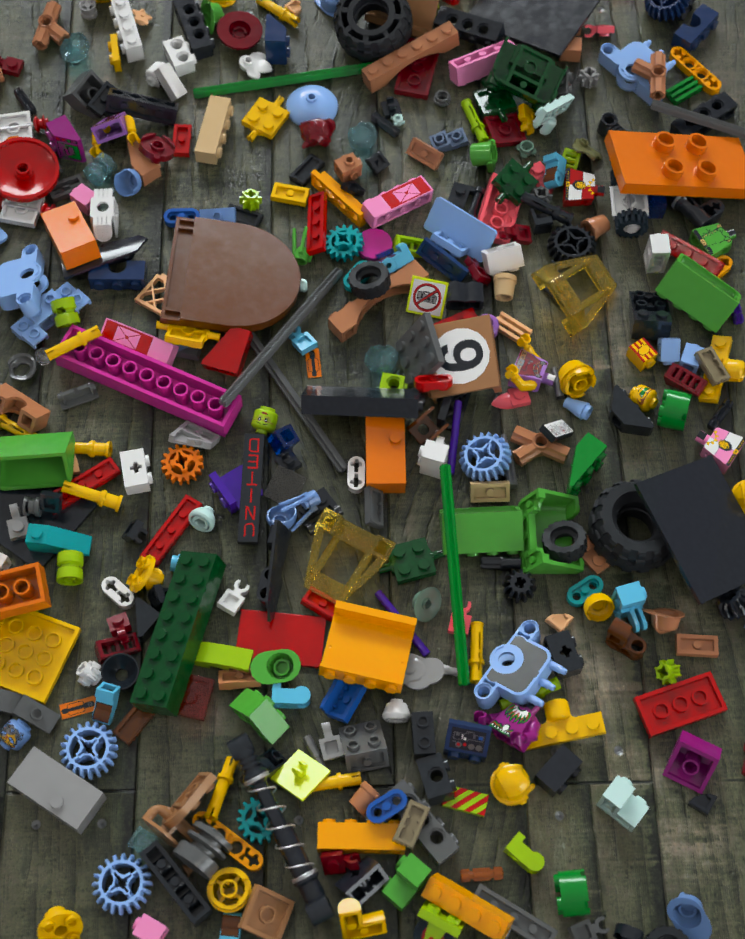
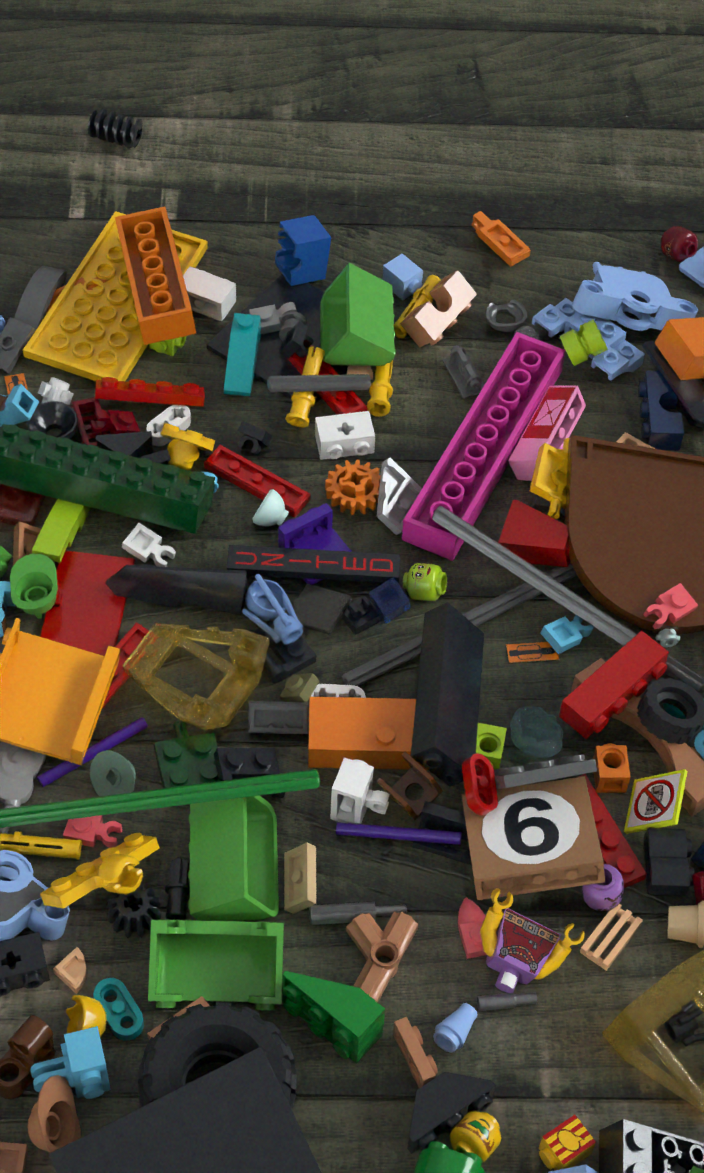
camera: 90 degrees right, 10 degrees down
yellow pin [44,325,102,361] -> none
lime wheel [56,550,84,586] -> none
light blue gear [459,431,512,482] -> none
tile [539,419,574,443] -> none
black tyre [542,520,587,563] -> none
yellow cone [558,360,596,398] -> none
none -> yellow plate [40,833,160,909]
none -> red plate [95,377,205,407]
none -> black plate [214,748,285,798]
none -> dark grey axle [267,374,371,392]
none -> olive plate [279,673,319,702]
none -> nougat plate [393,1017,438,1088]
none -> red brick [559,630,669,739]
none -> orange brick [593,743,631,793]
none -> coral plate [643,583,698,629]

